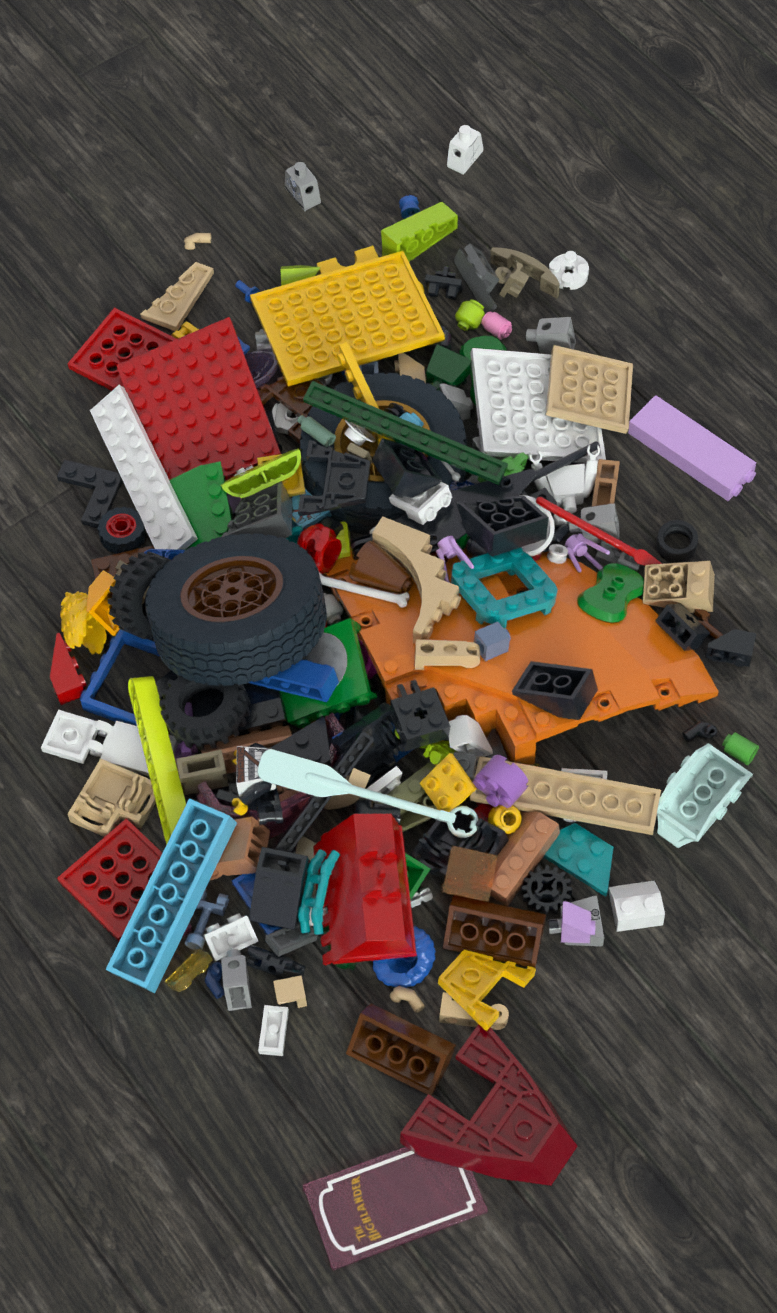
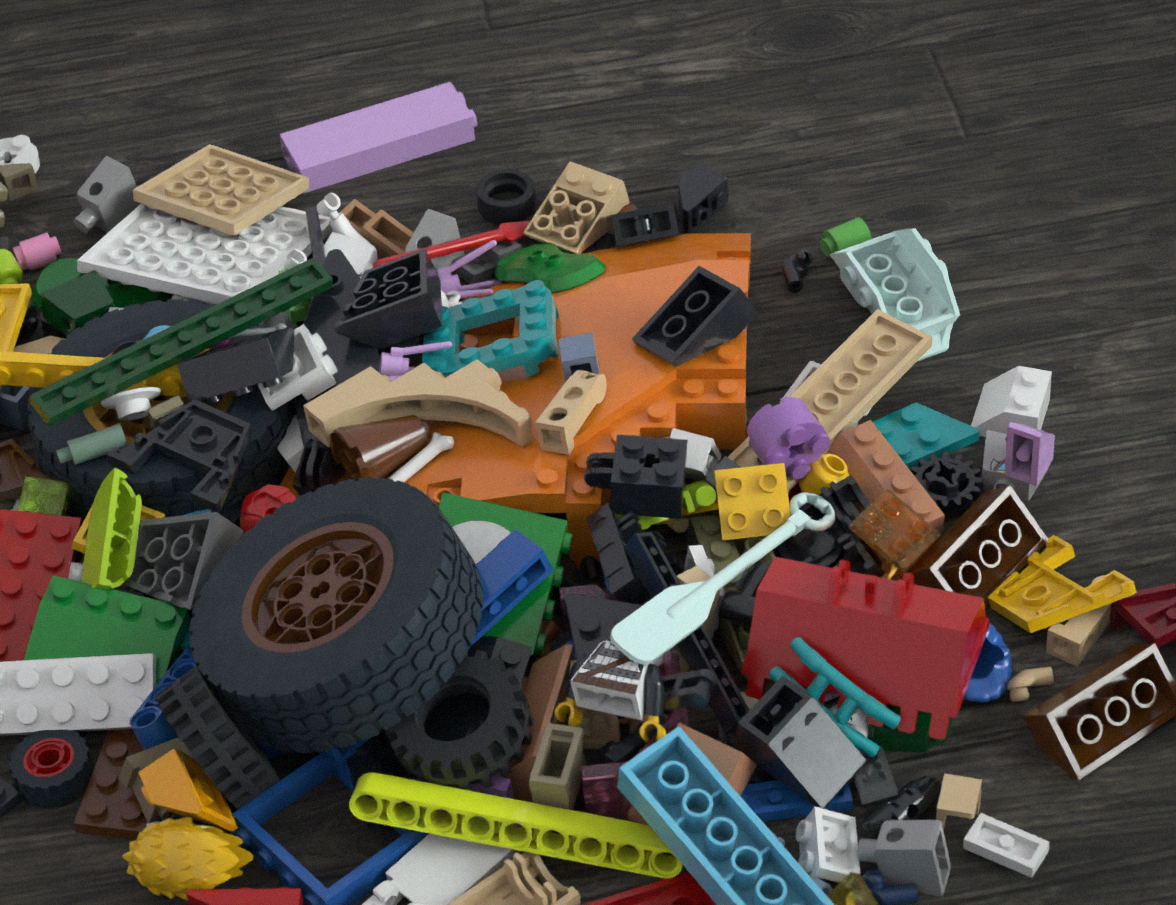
camera: 65 degrees left, 15 degrees down
none -> clear neon green piece [18,476,69,516]

